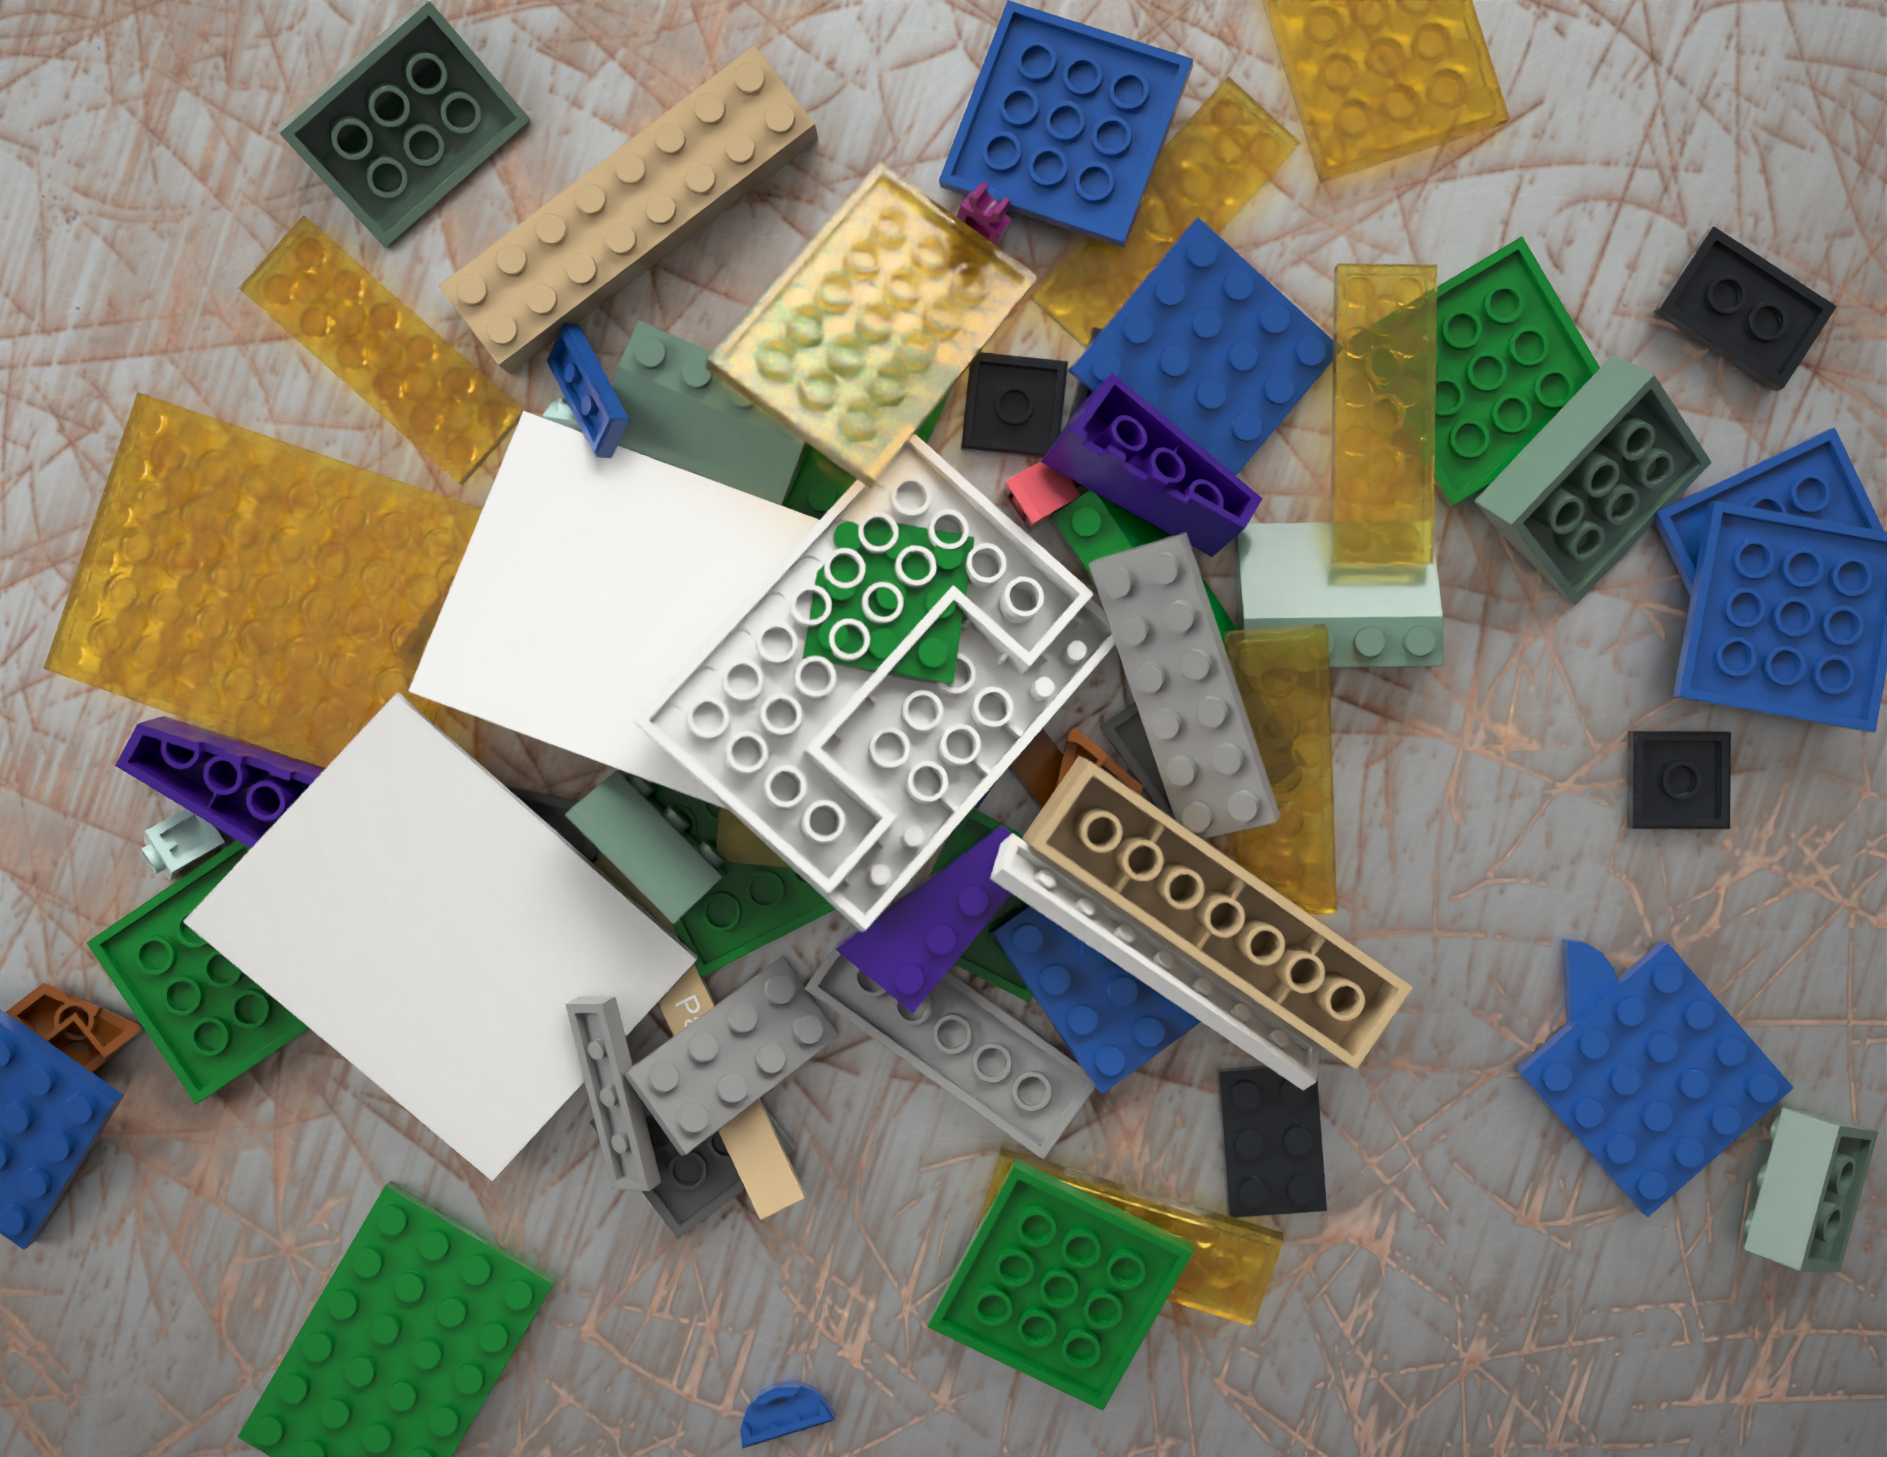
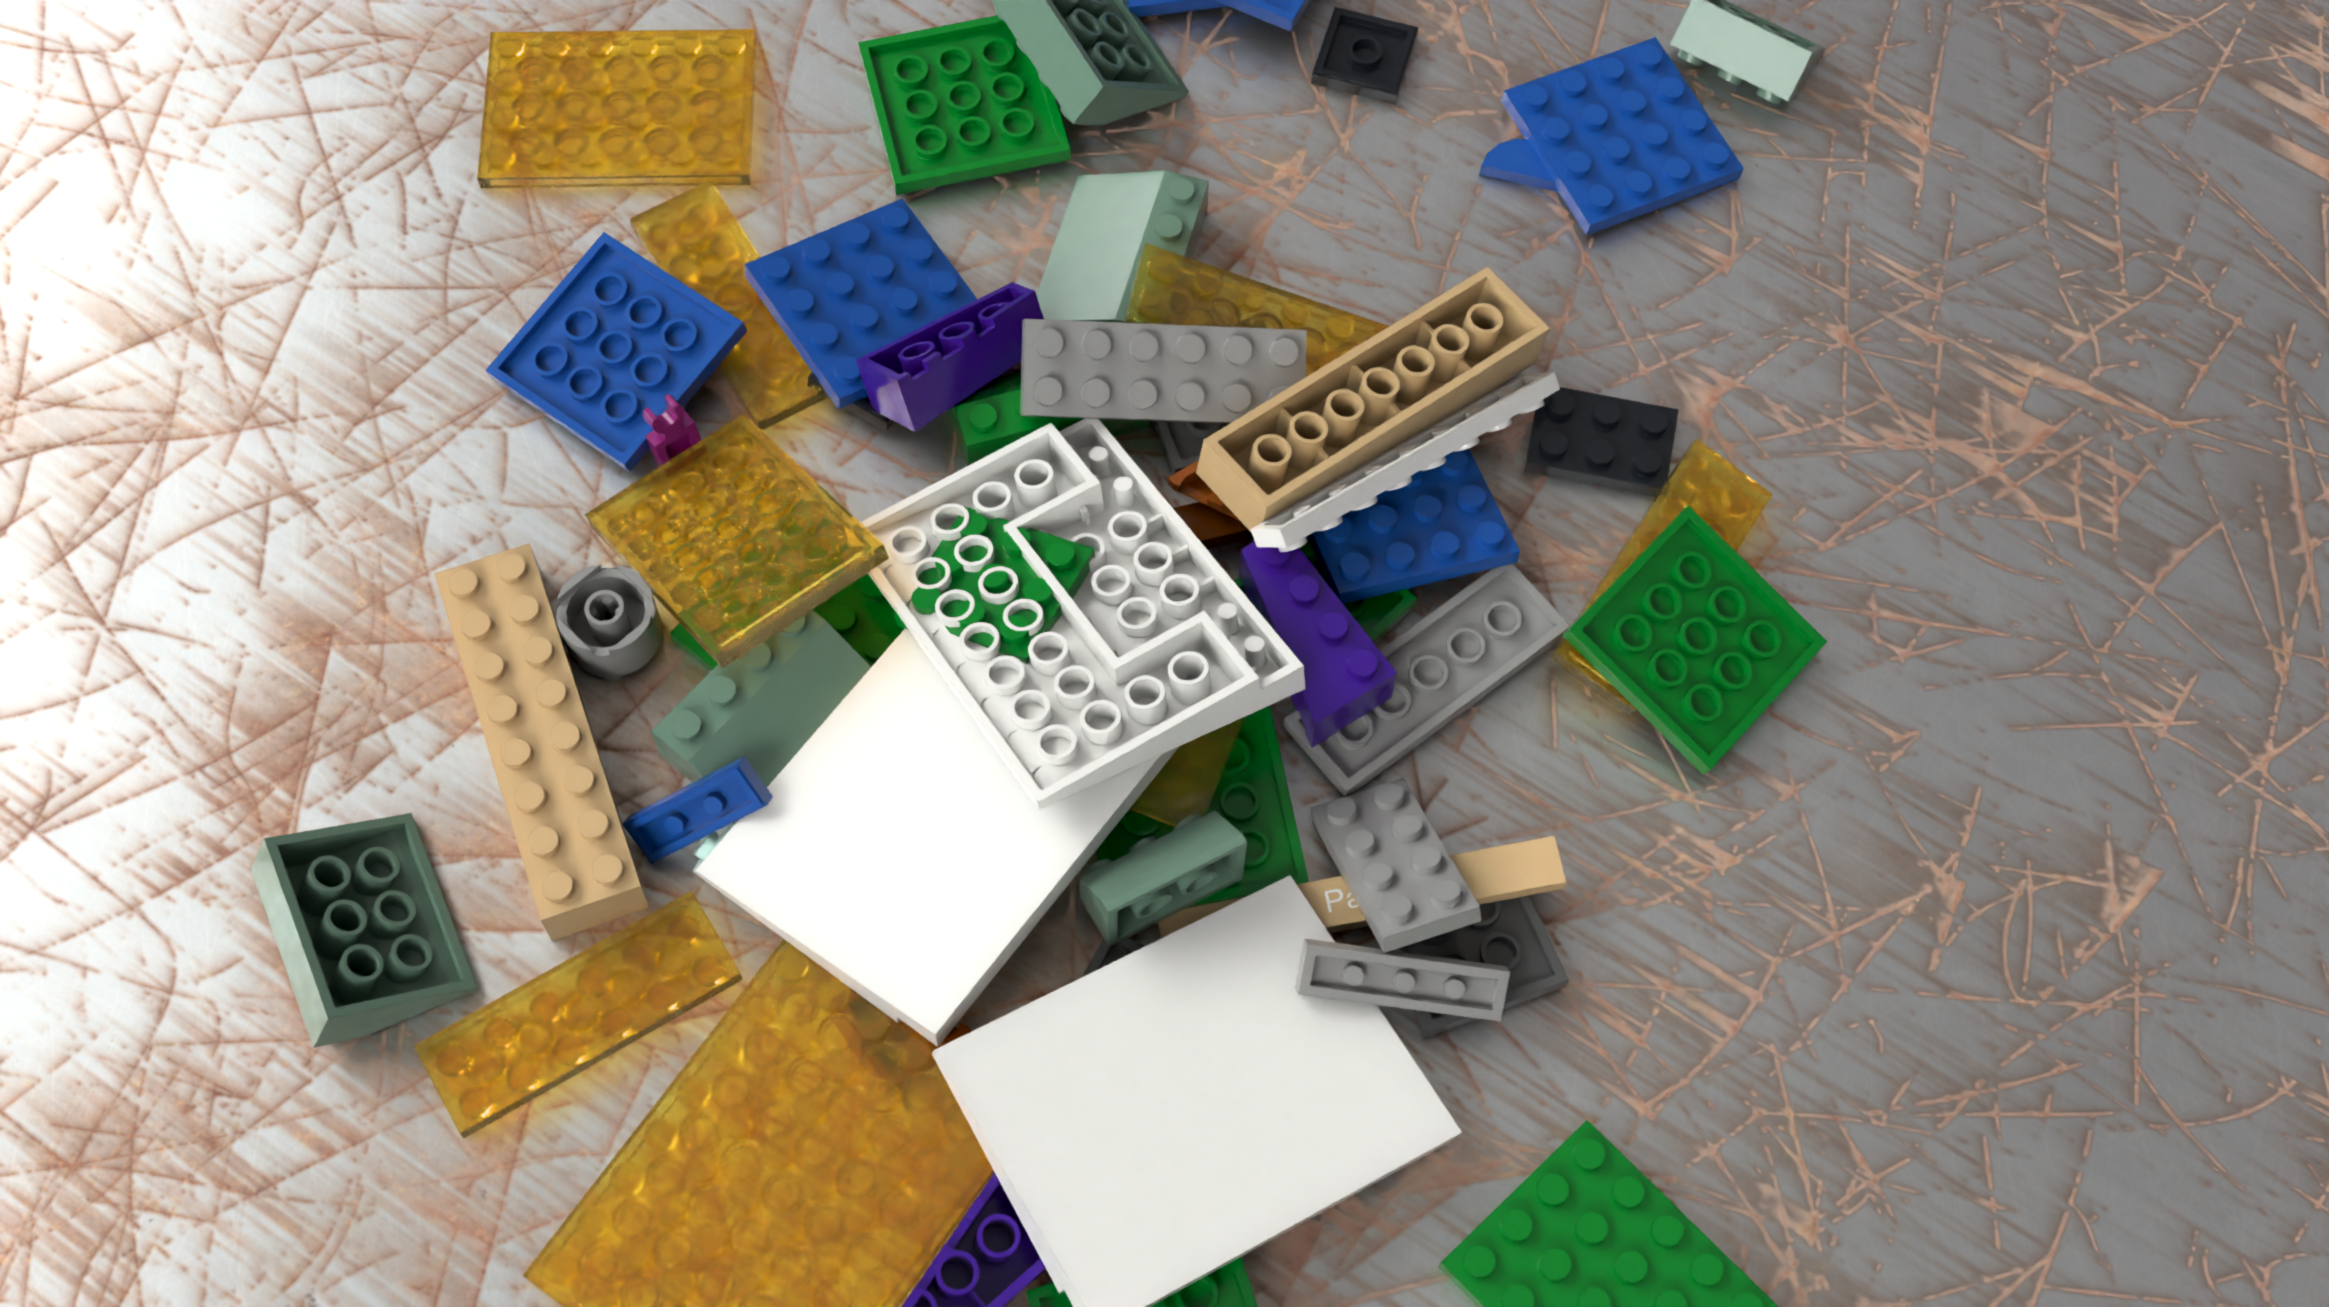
camera: 75 degrees left, 25 degrees down
blue tile [740,1381,836,1449] -> none
black tile [961,351,1068,459] -> none
coral slope [1003,462,1082,532] -> none
clear yellow plate [1330,263,1437,565] -> none
none -> light grey brick [556,565,664,681]

